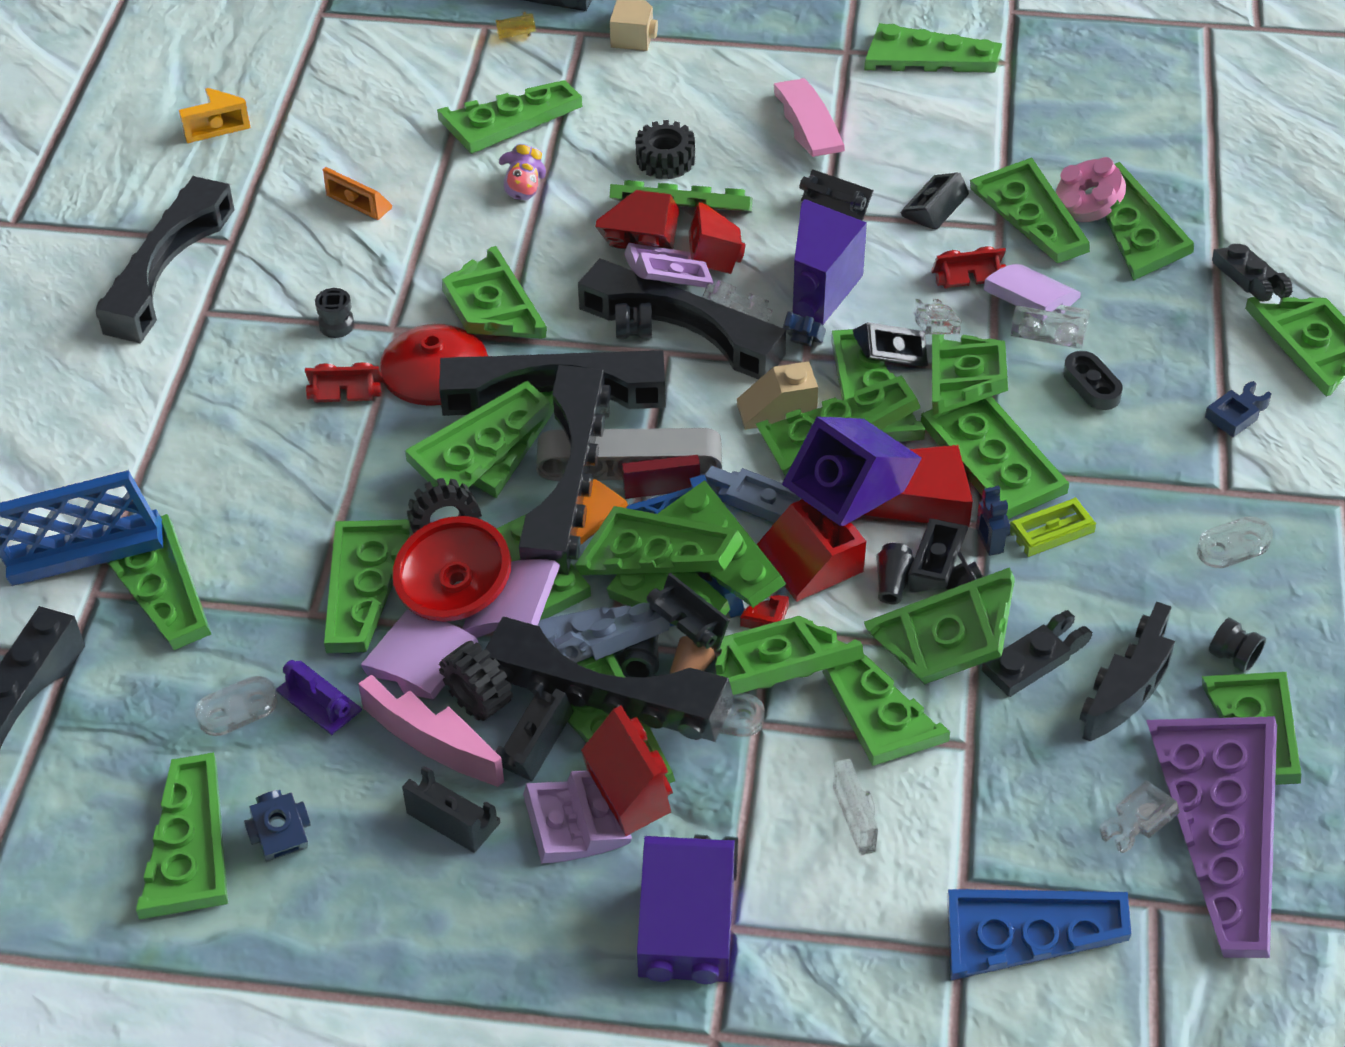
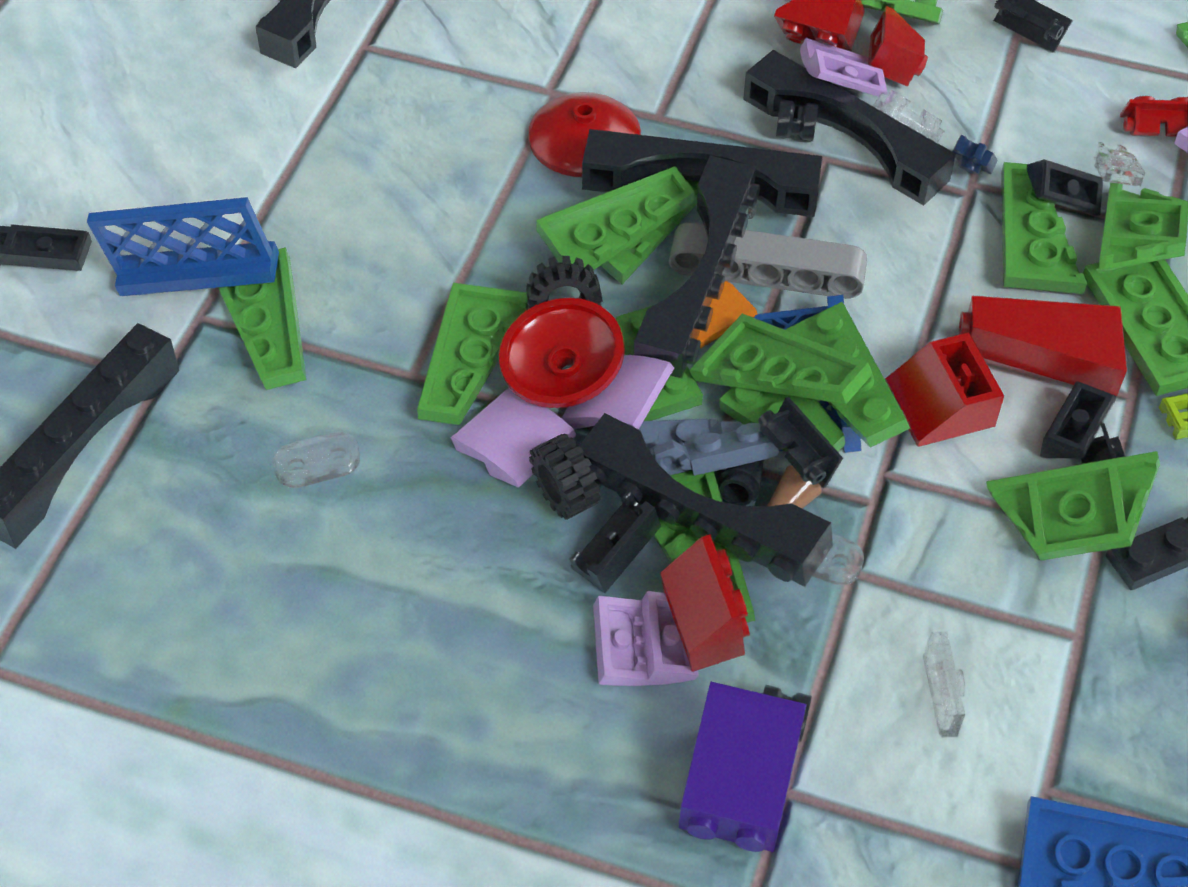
camera: 10 degrees right, 5 degrees up
bright green wing [136,752,228,920] -> none
dark blue brick [244,790,311,862] -> none
dark purple hinge [276,660,362,736] -> none
red hinge [305,362,383,403] -> none
black wheel [315,288,355,338] -> none
bright pink slope [358,675,504,787] -> none
black hinge [402,766,500,853] -> none
bright green wing [442,246,547,339] -> none
dark red tile [622,455,700,499] -> none
sand blue hinge [705,465,801,523] -> none
bright green wing [715,616,864,695] -> none
tan slope [737,361,818,430] -> none
red tile [740,595,789,629] -> none
bright green wing [755,375,921,477] -> none
dark purple slope [782,416,922,526] -> none
dark purple slope [792,199,867,325] -> none
bright green wing [822,654,951,766] -> none
black cone [876,543,914,604] -> none
black slope [900,172,969,229] -> none
dark blue plate [976,486,1010,556] -> none

